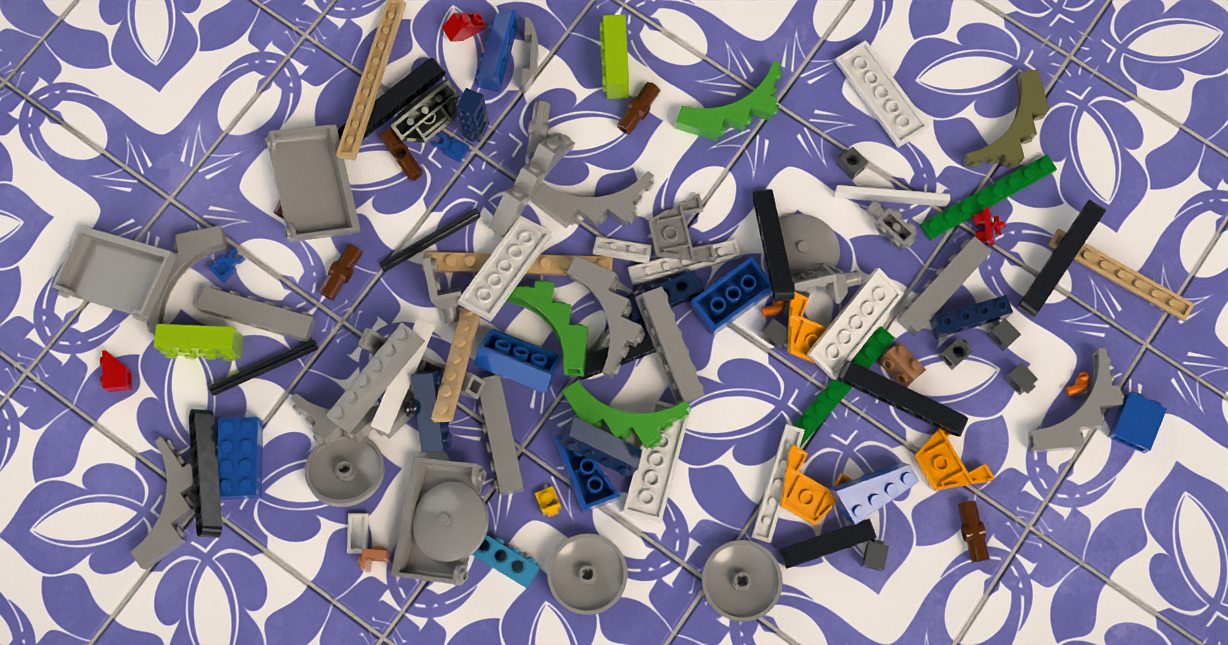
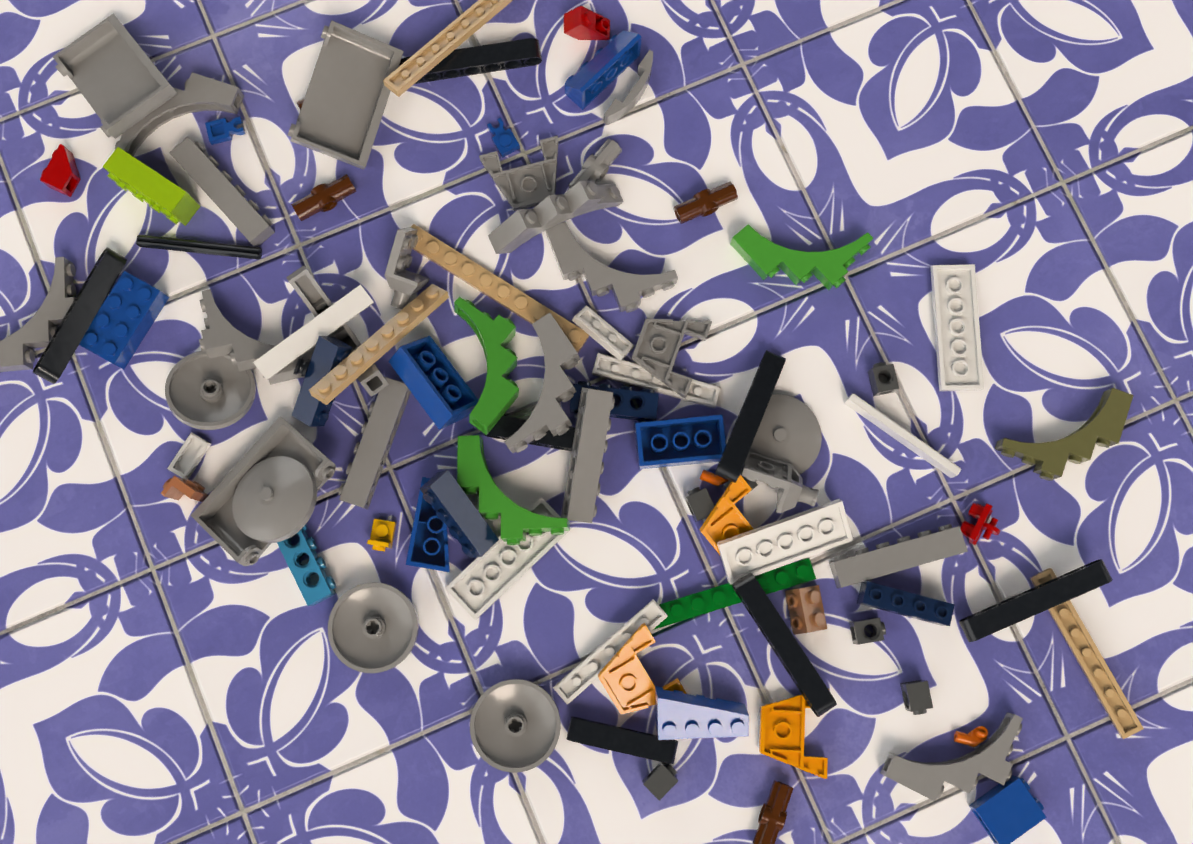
camera: 30 degrees right, 5 degrees up
light grey brick [326,322,425,433] -> none
black axle [379,208,481,272] -> none
reddish brown piece [380,128,424,182] -> none
pearl dark grey wedge [389,80,459,143] -> none
dark blue brick [456,88,490,142] -> none
white plate [458,215,553,322] -> none
lime brick [600,14,629,99] -> none
light grey brick [866,200,917,250] -> none
green plate [920,154,1057,241] -> none
dark grey brick [987,318,1022,351] -> none
none -> light grey wing [479,136,559,211]

